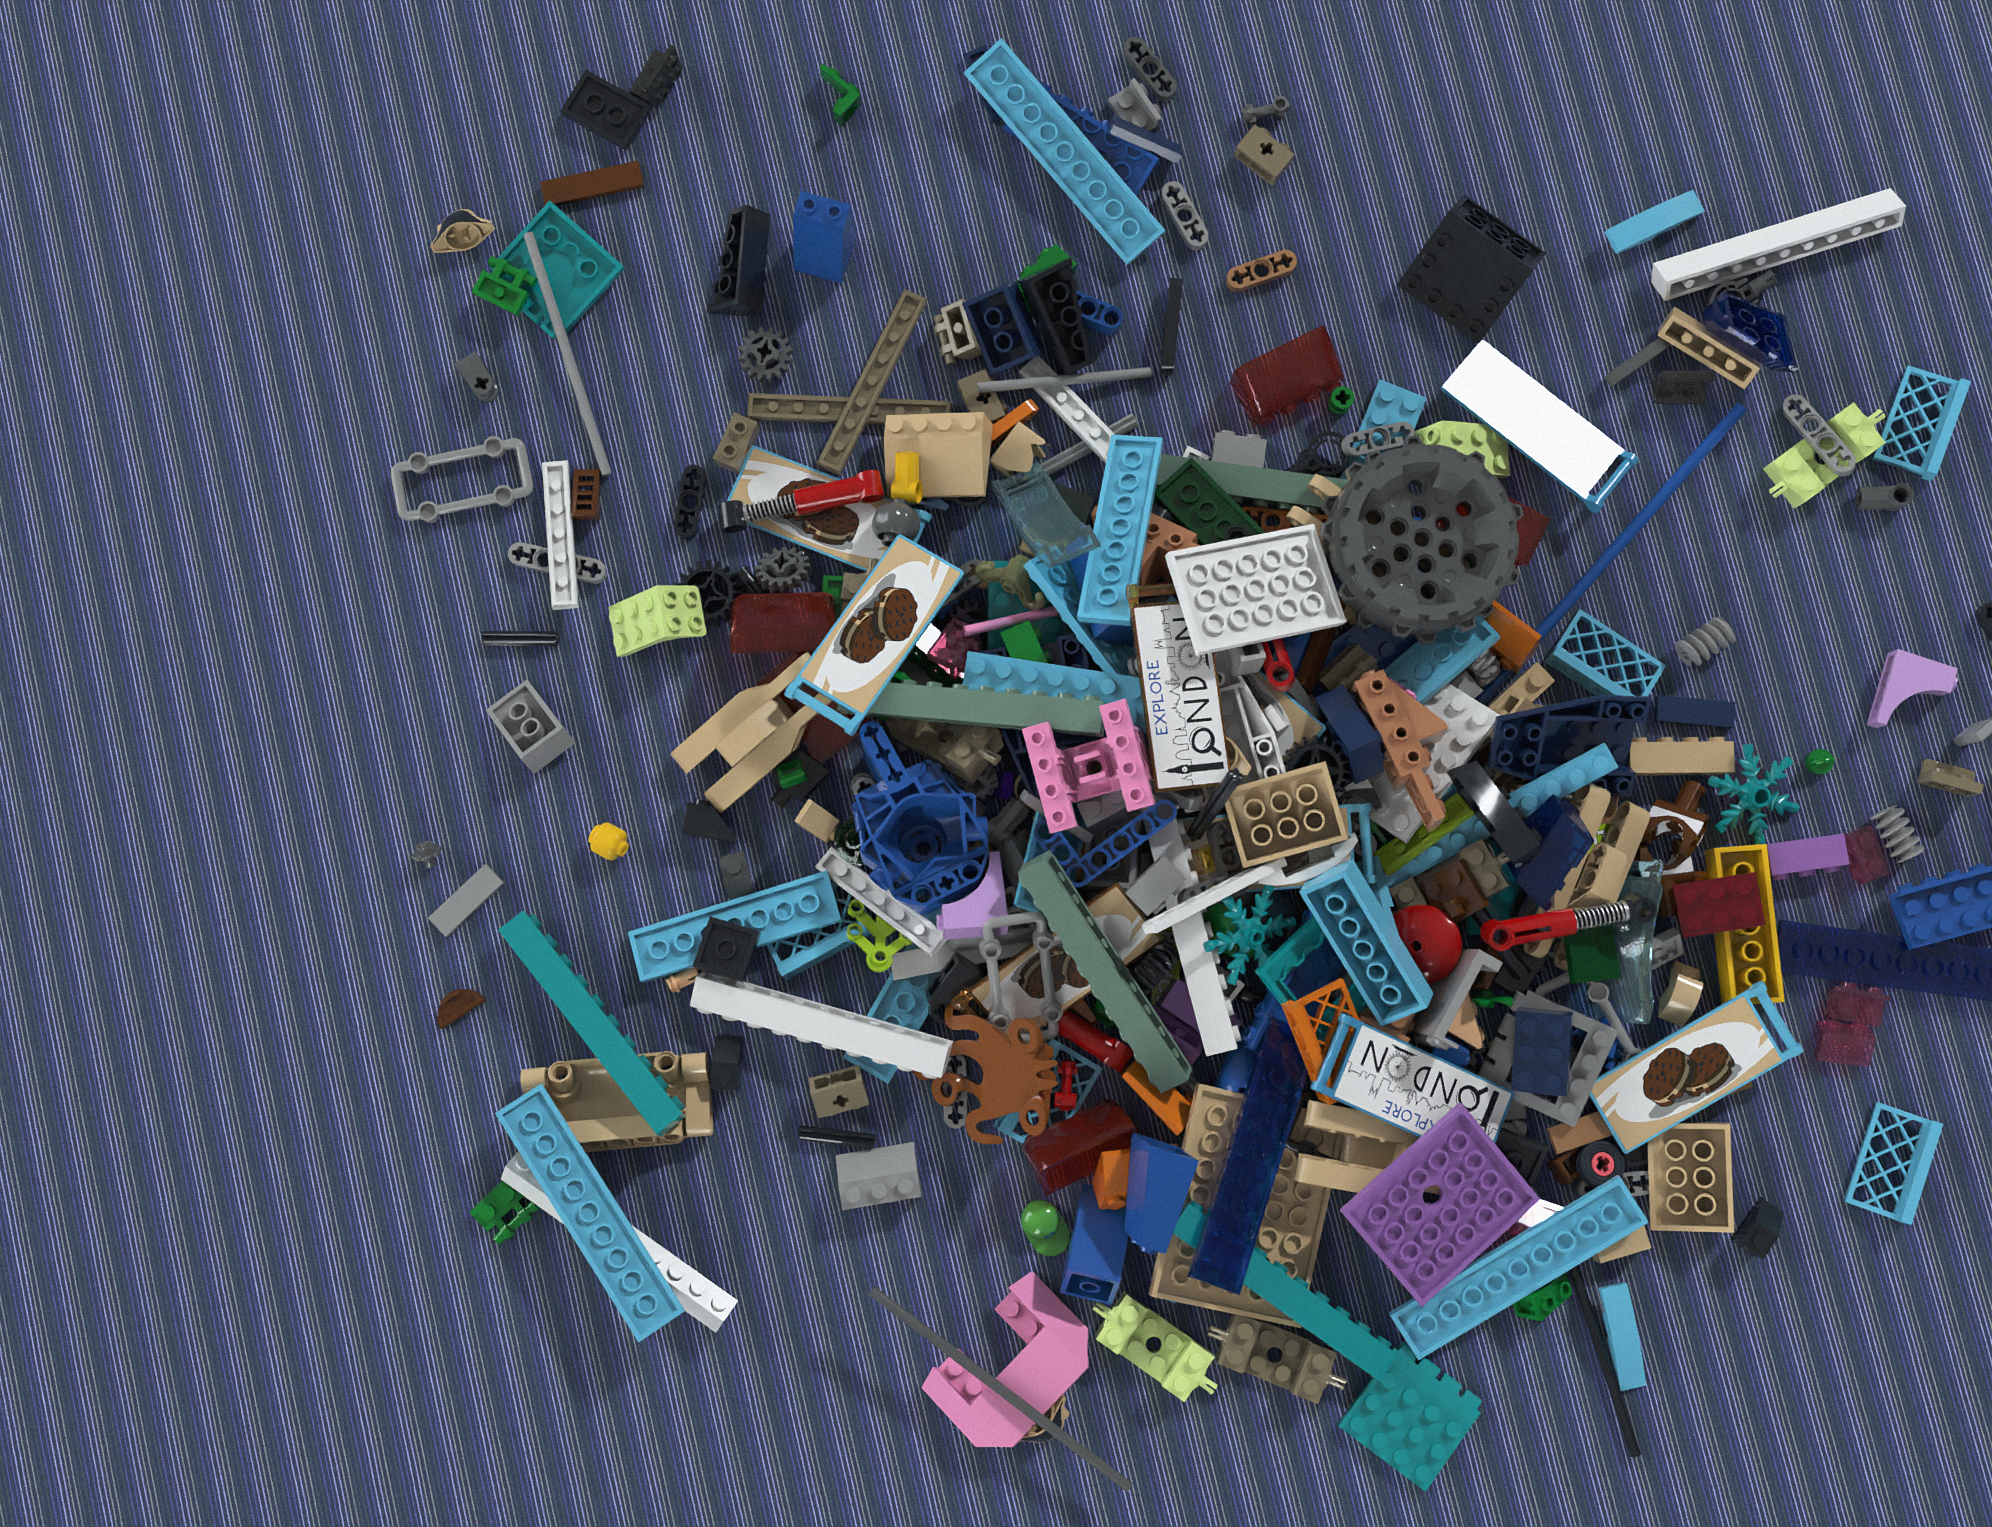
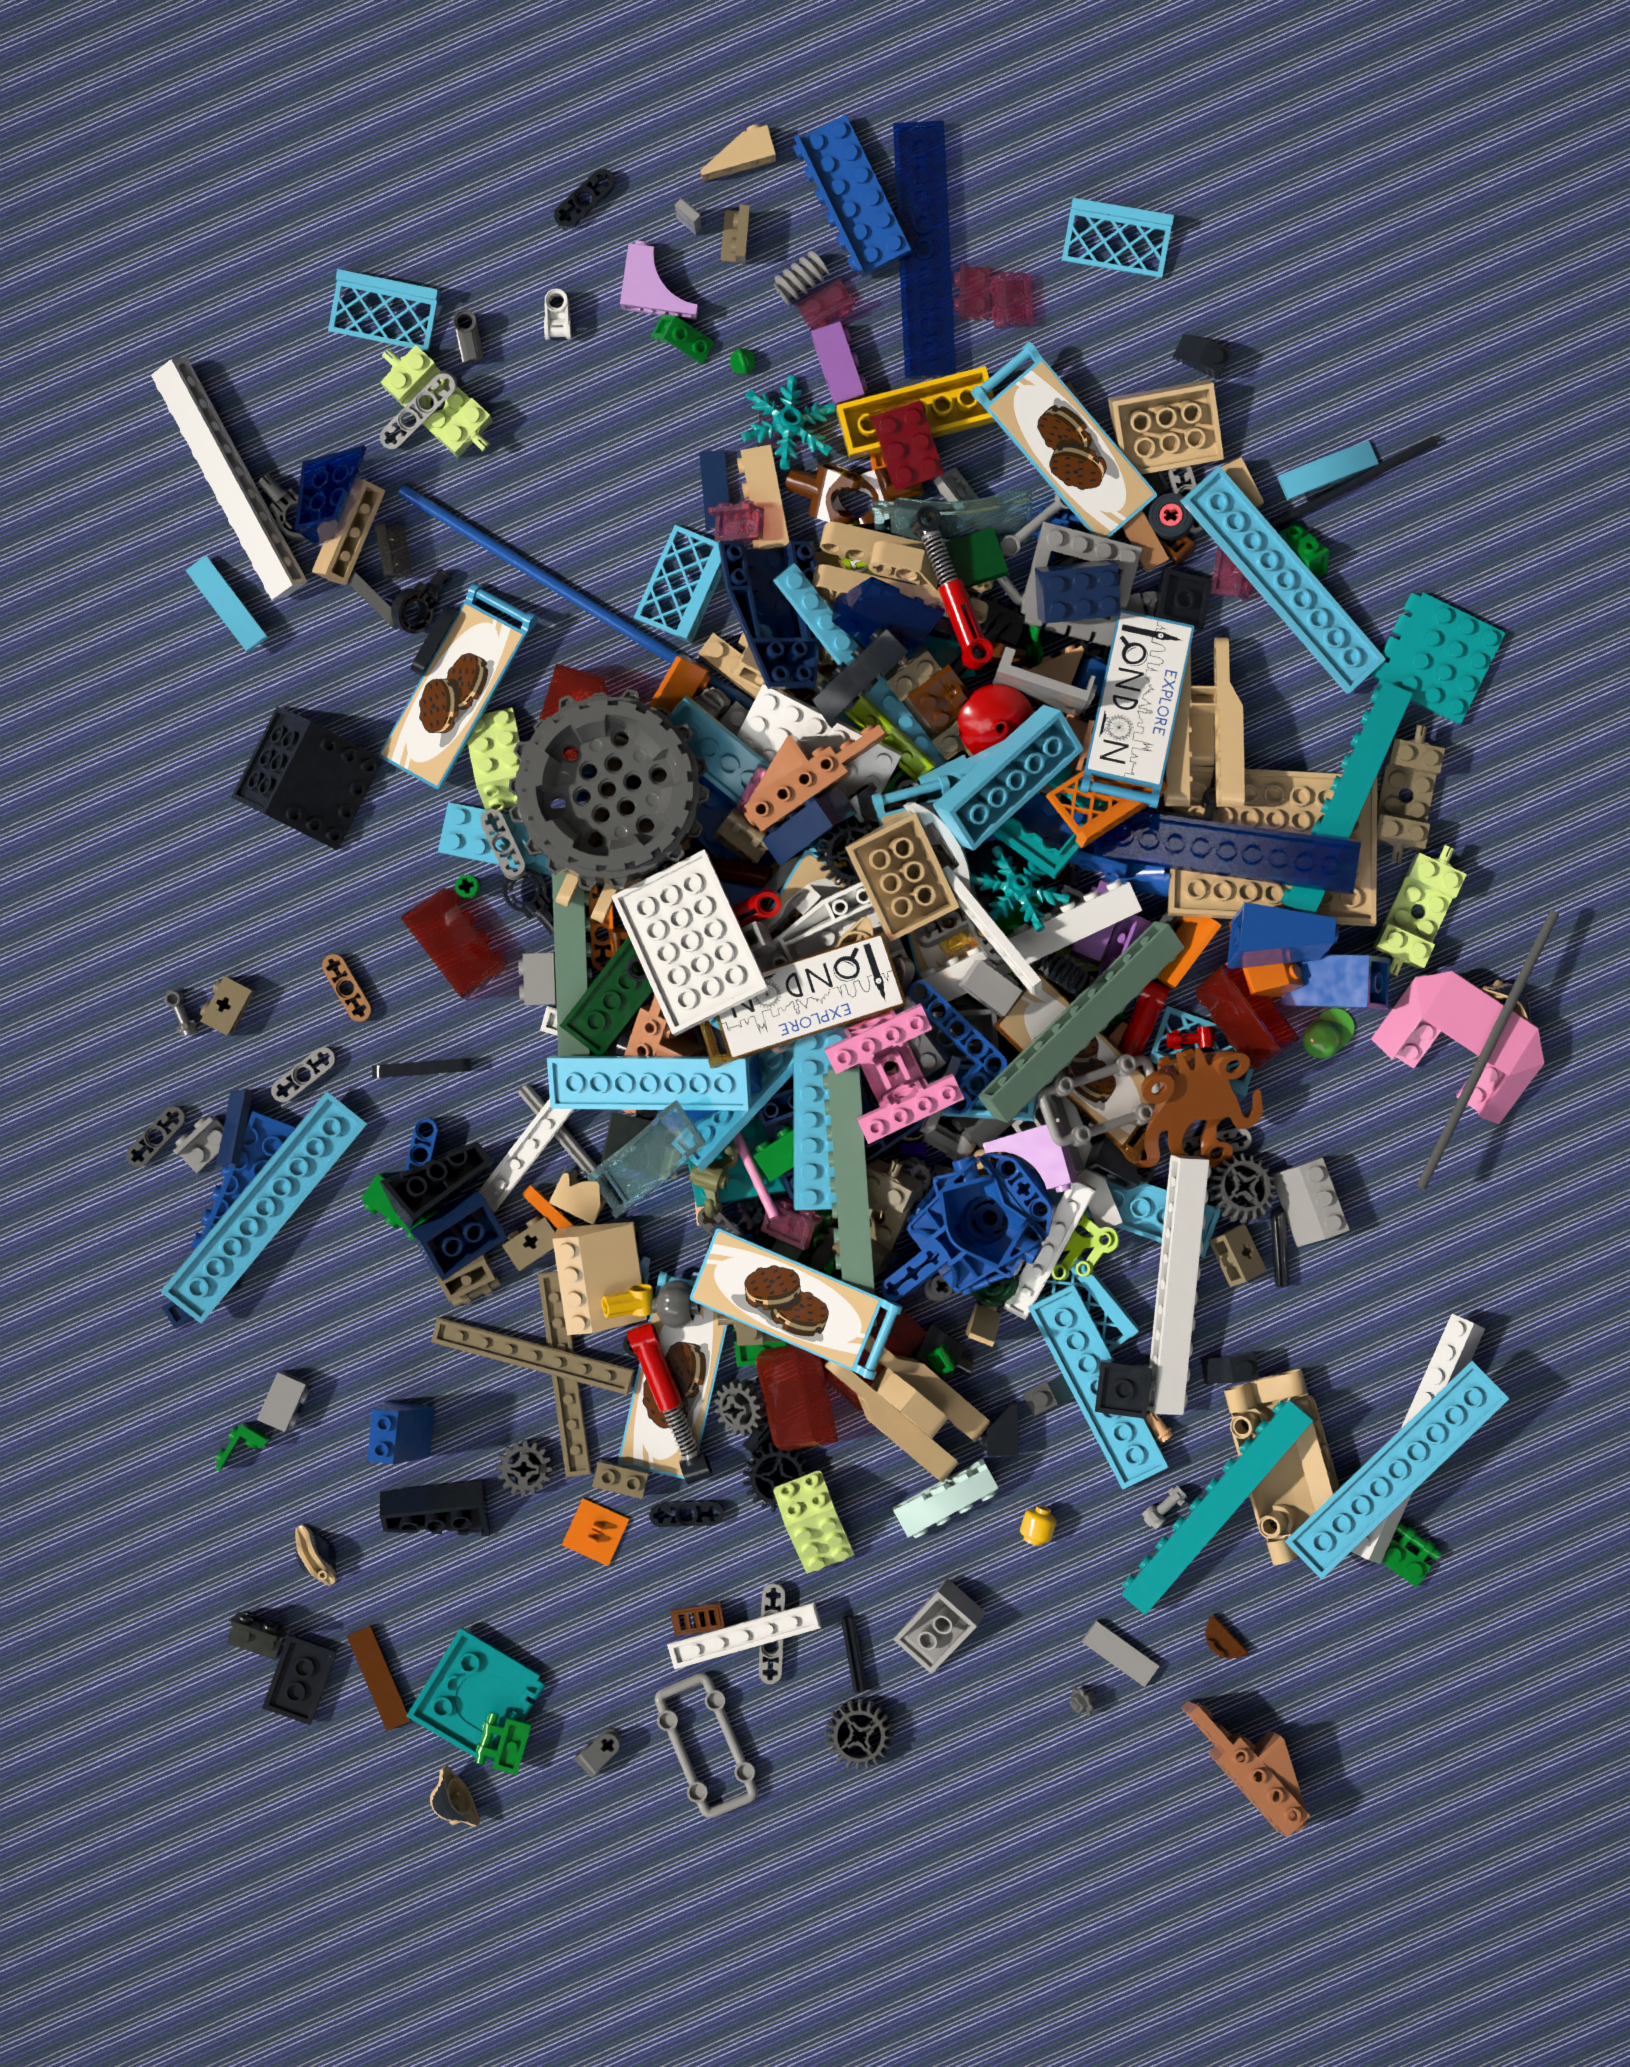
camera: 100 degrees left, 5 degrees up
light grey piece [523,232,612,476] -> none
light grey piece [977,367,1152,393] -> none
black axle [1186,768,1243,842] -> none
medium lavender plate [1340,1102,1540,1307] -> none
tan brick [1658,961,1703,1027] -> none
light grey piece [1674,617,1736,667] -> none
none -> light grey brick [257,1370,311,1432]
none -> tan hat [295,1524,337,1586]
none -> black pin [391,569,452,634]
none -> black beam [410,606,458,676]
none -> white piece [544,289,571,340]
none -> orange piece [562,1498,629,1566]
none -> green bracket [650,314,714,364]
none -> clear pink bracket [708,500,764,543]
none -> dark grey gear [824,1699,894,1770]
none -> light aqua wedge [893,1458,998,1538]
none -> light grey bar [1141,1485,1188,1530]
none -> nougat wedge [1181,1701,1310,1837]
none -> dark grey gear [1207,1154,1277,1223]

